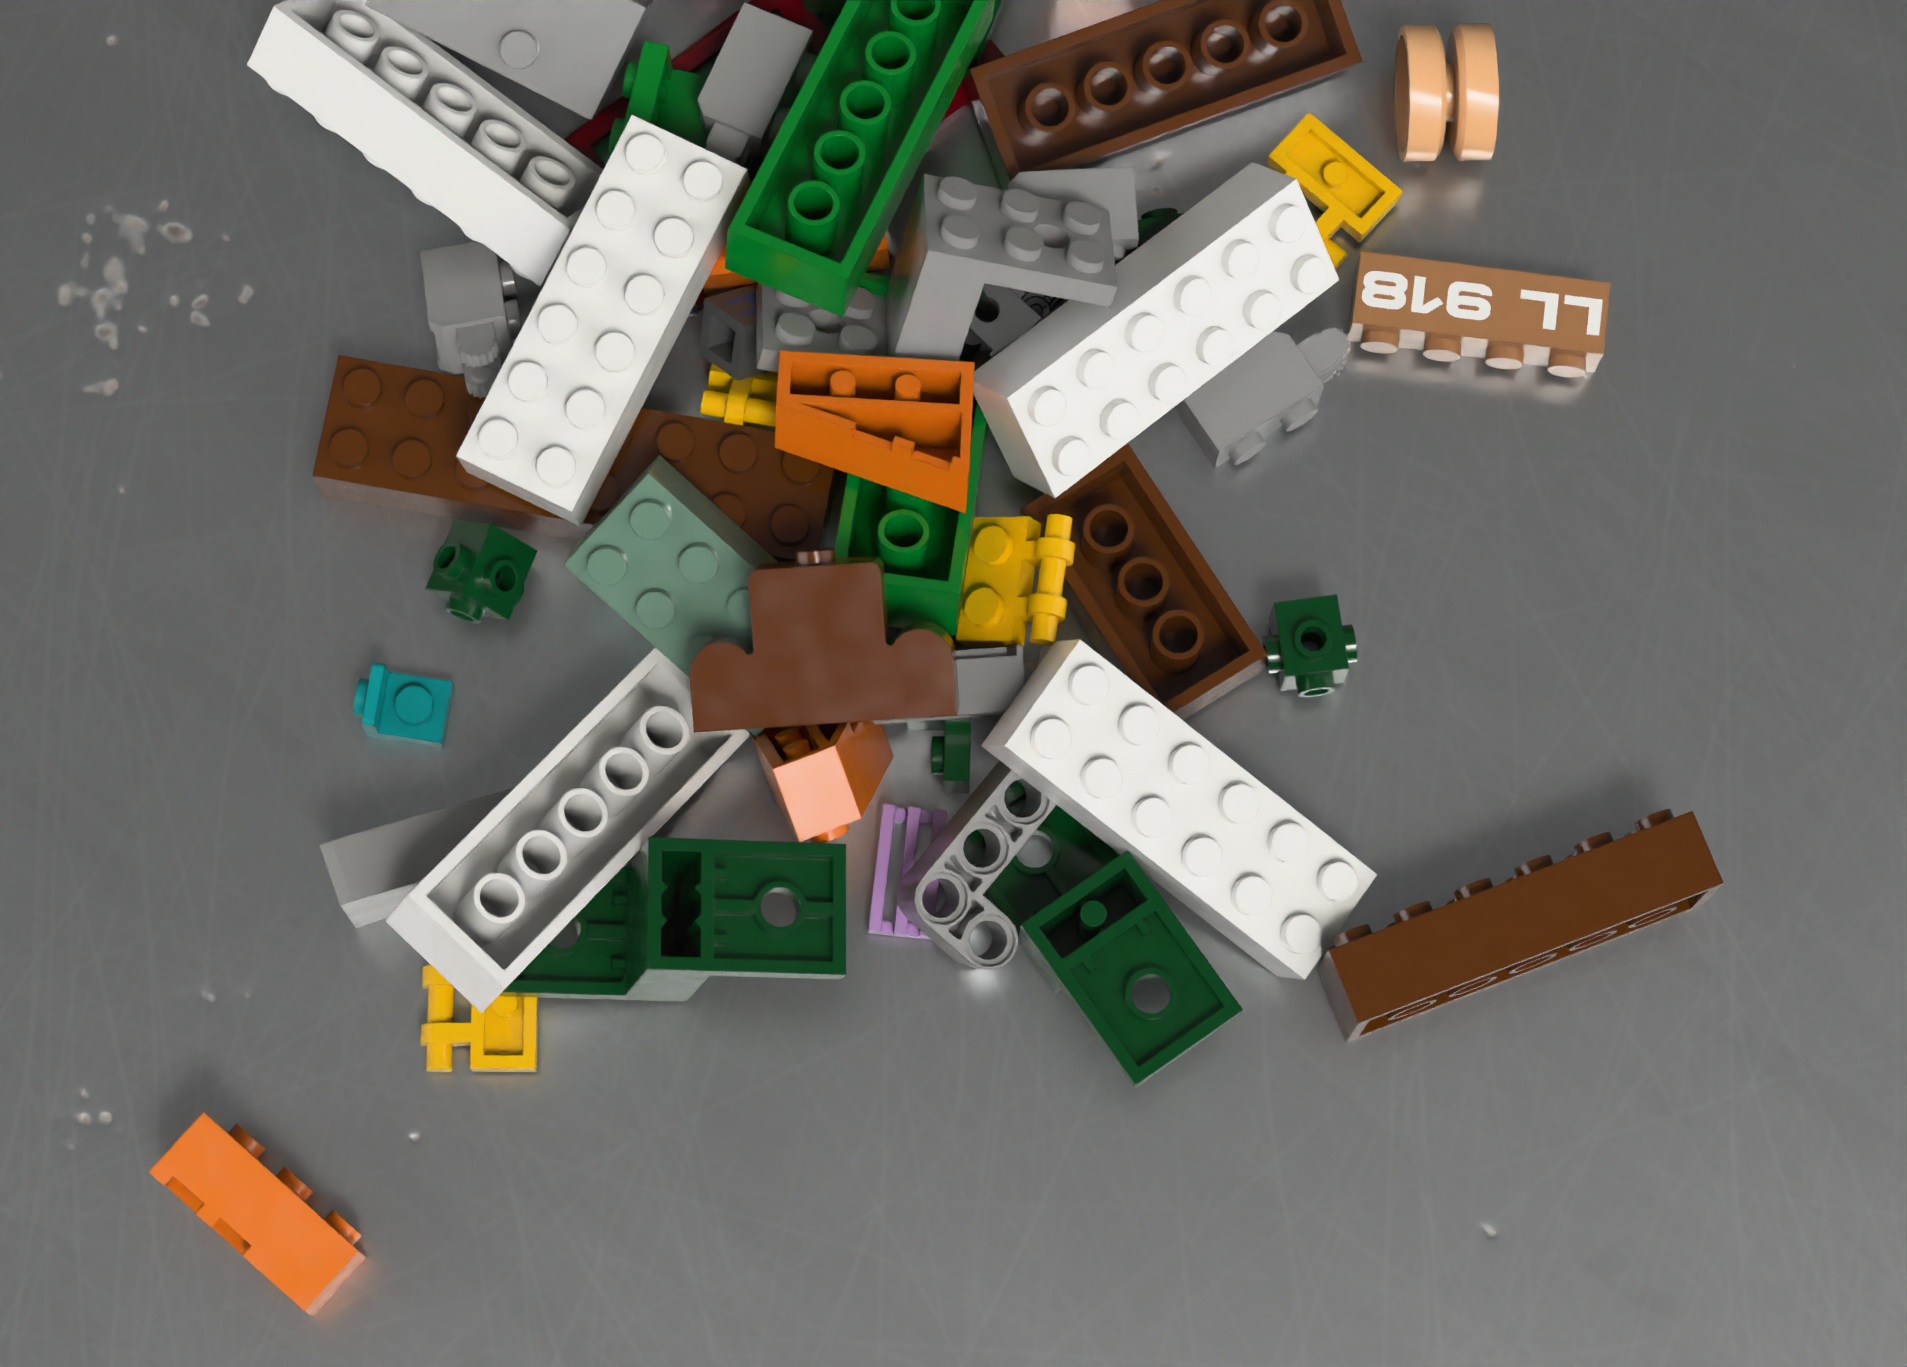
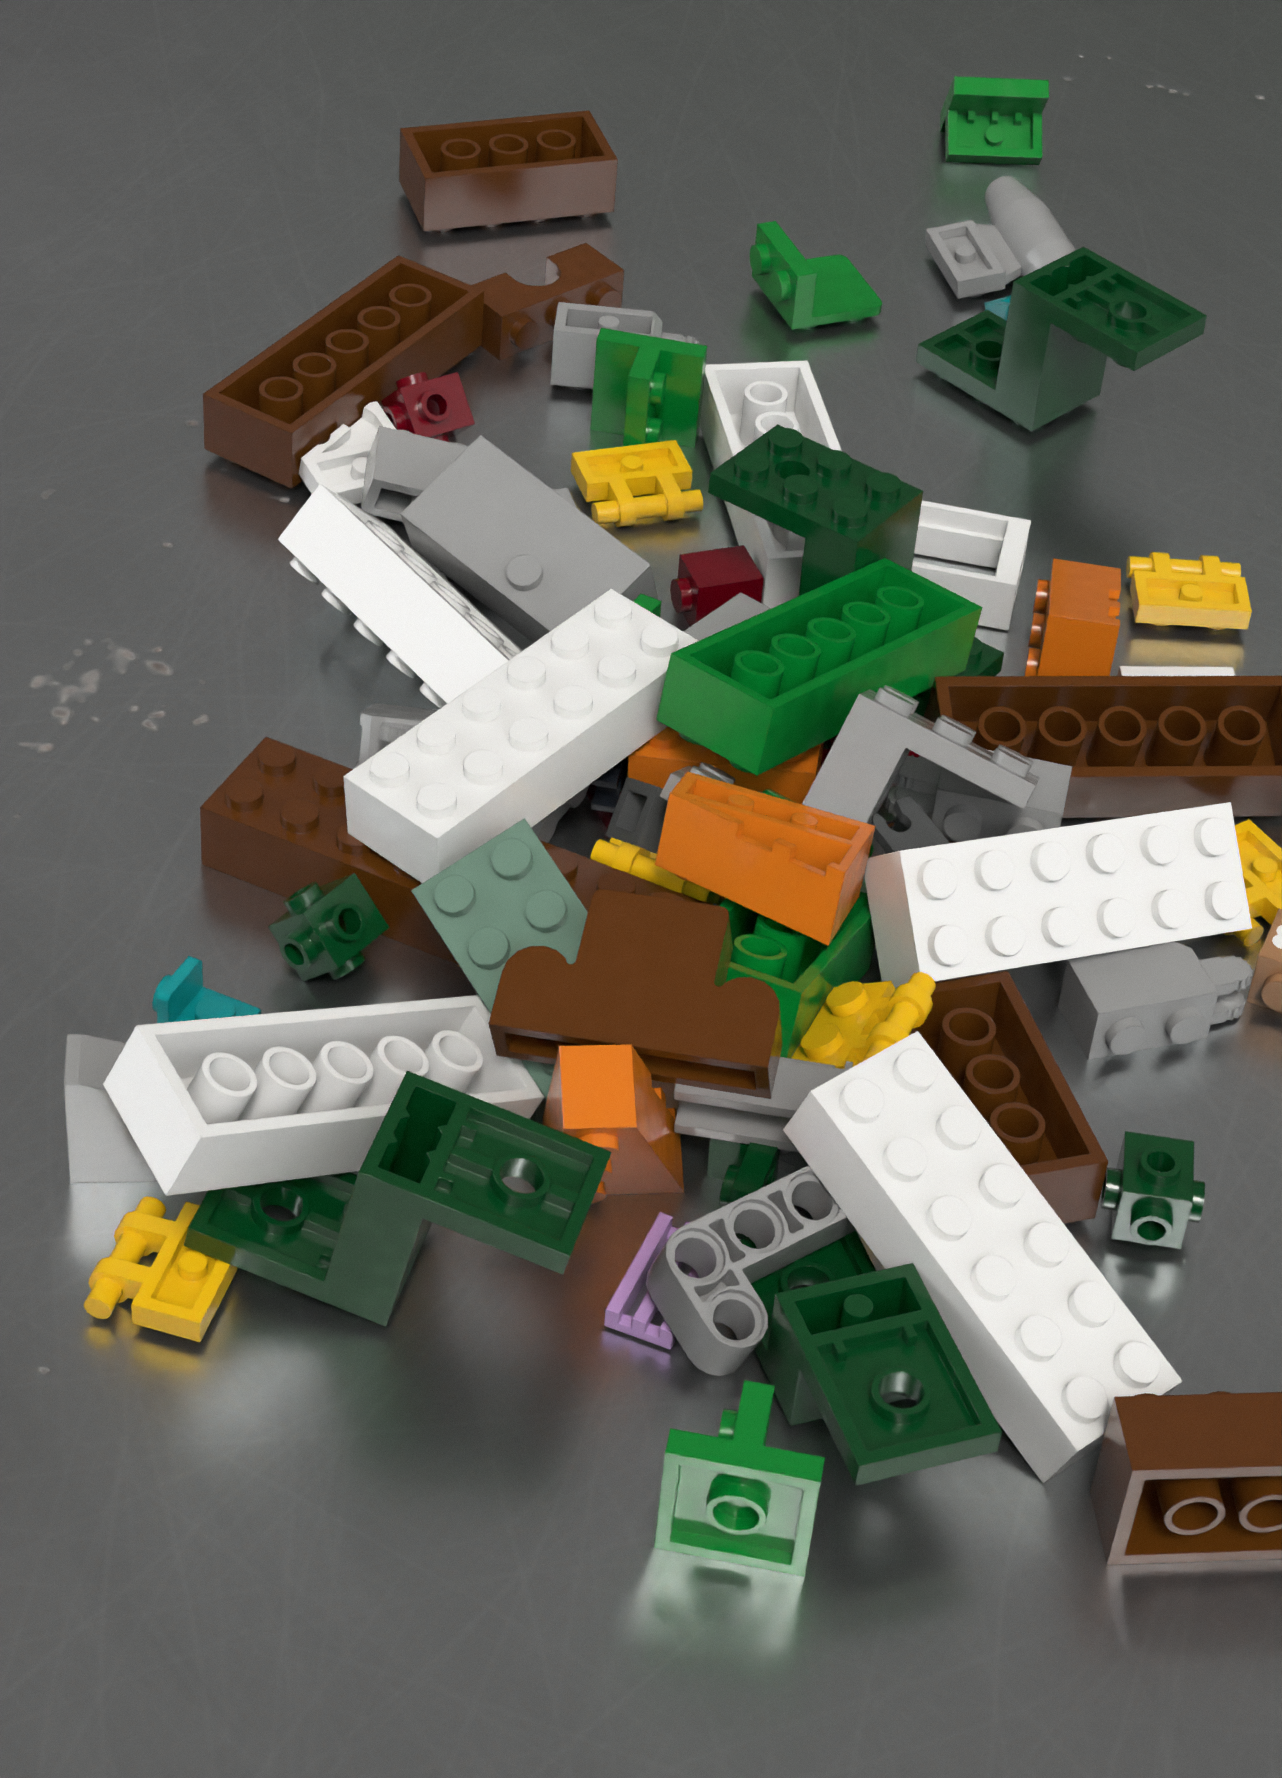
camera: 15 degrees right, 35 degrees down
none -> green bracket [654,1380,825,1577]

